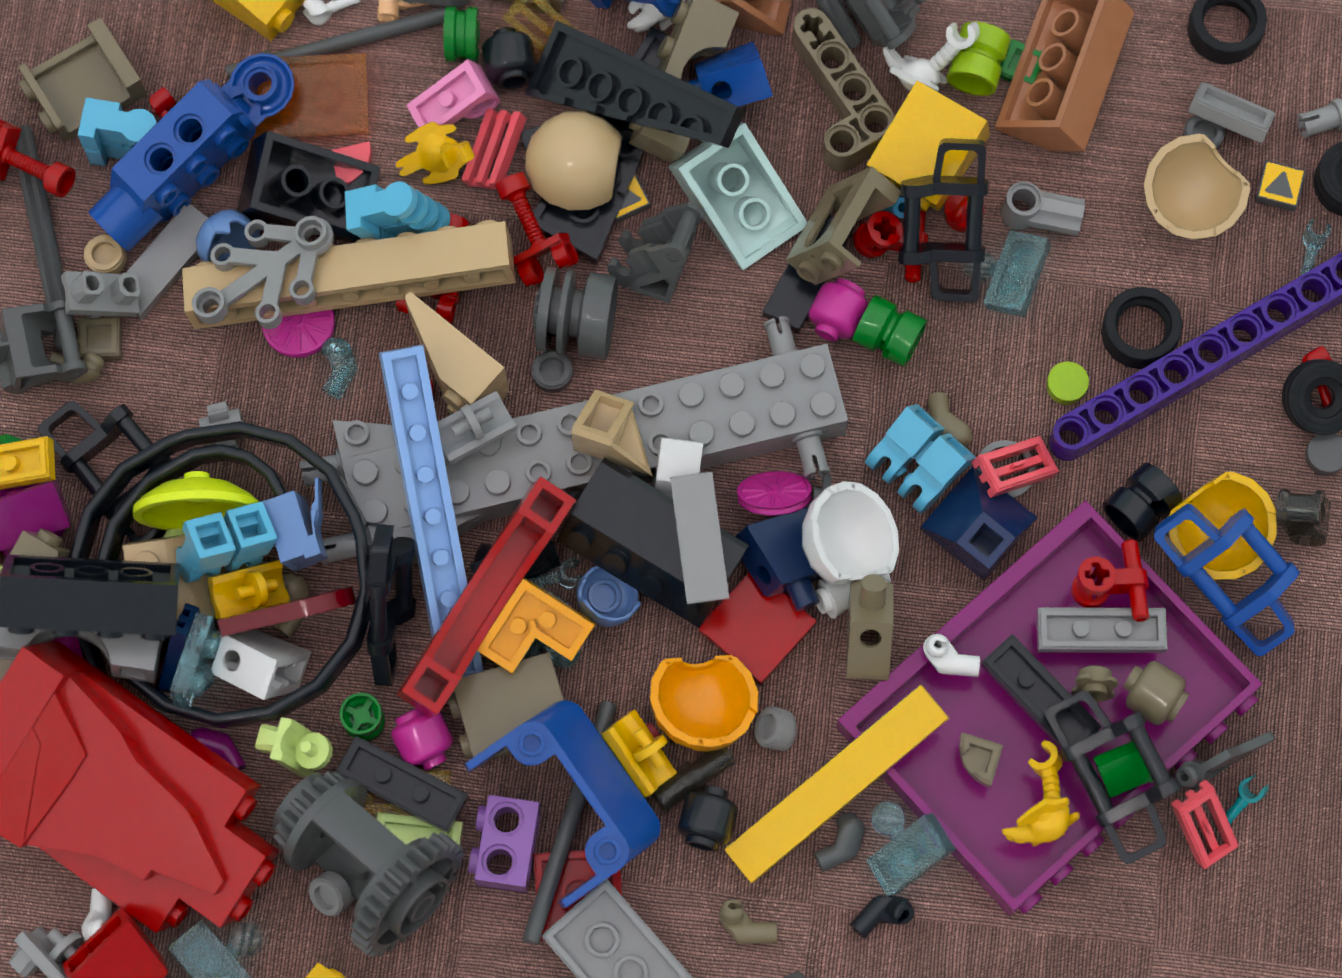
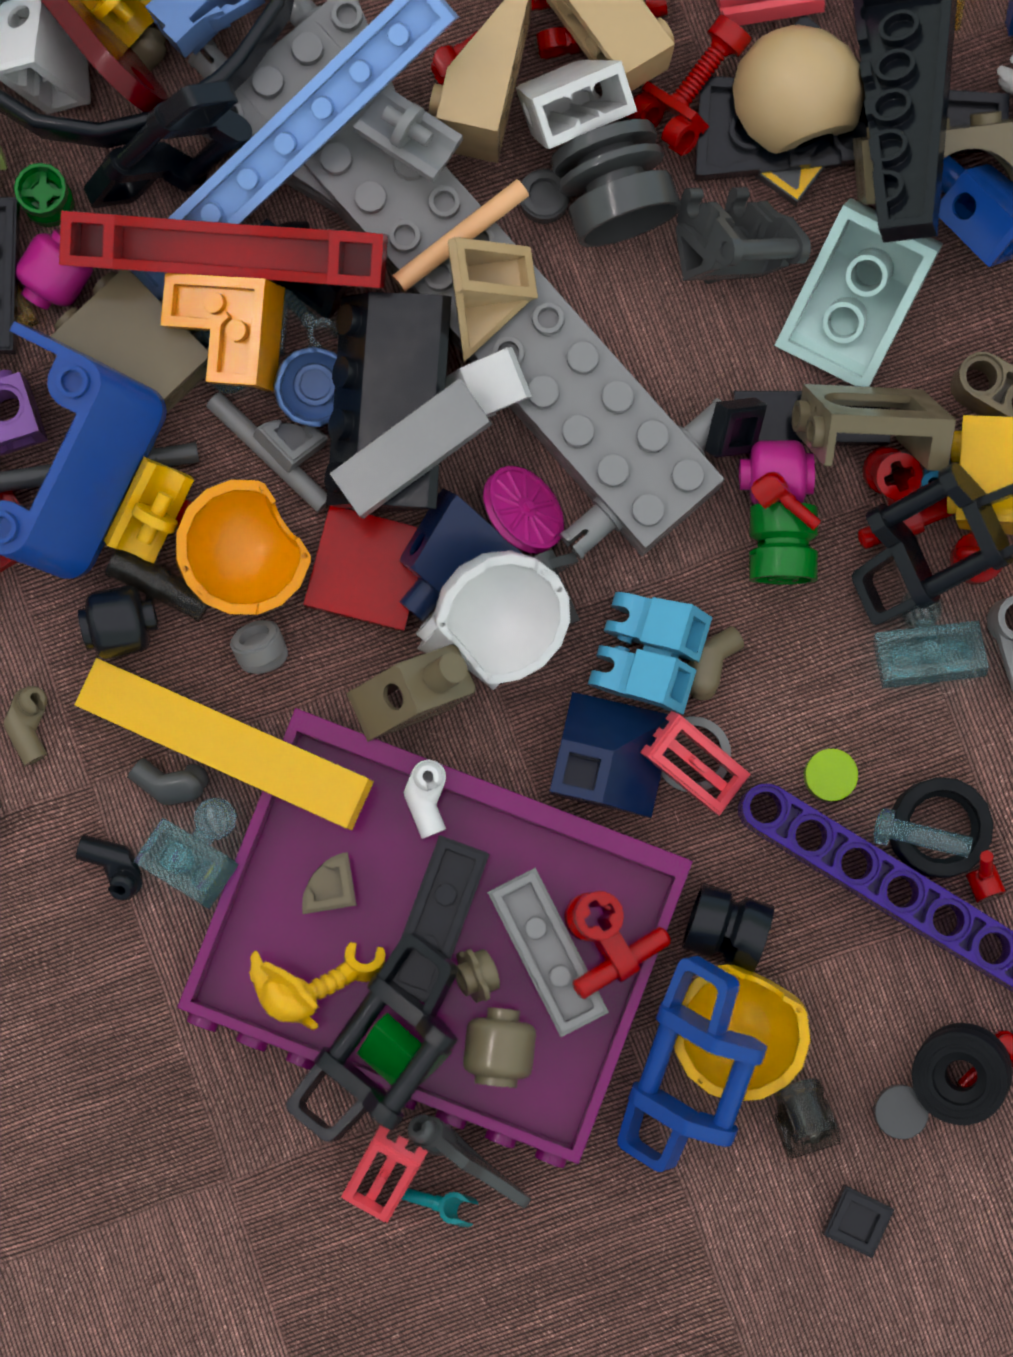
camera: 60 degrees right, 10 degrees up
none -> light grey bar [206,392,327,513]
none -> light grey tile [253,420,328,473]
none -> light nougat bar [392,179,529,293]
none -> white torso [516,60,637,149]
none -> black tile [705,397,767,458]
none -> red hand [751,472,821,530]
none -> clear light blue piece [874,808,973,858]
none -> red hand [966,850,1006,903]

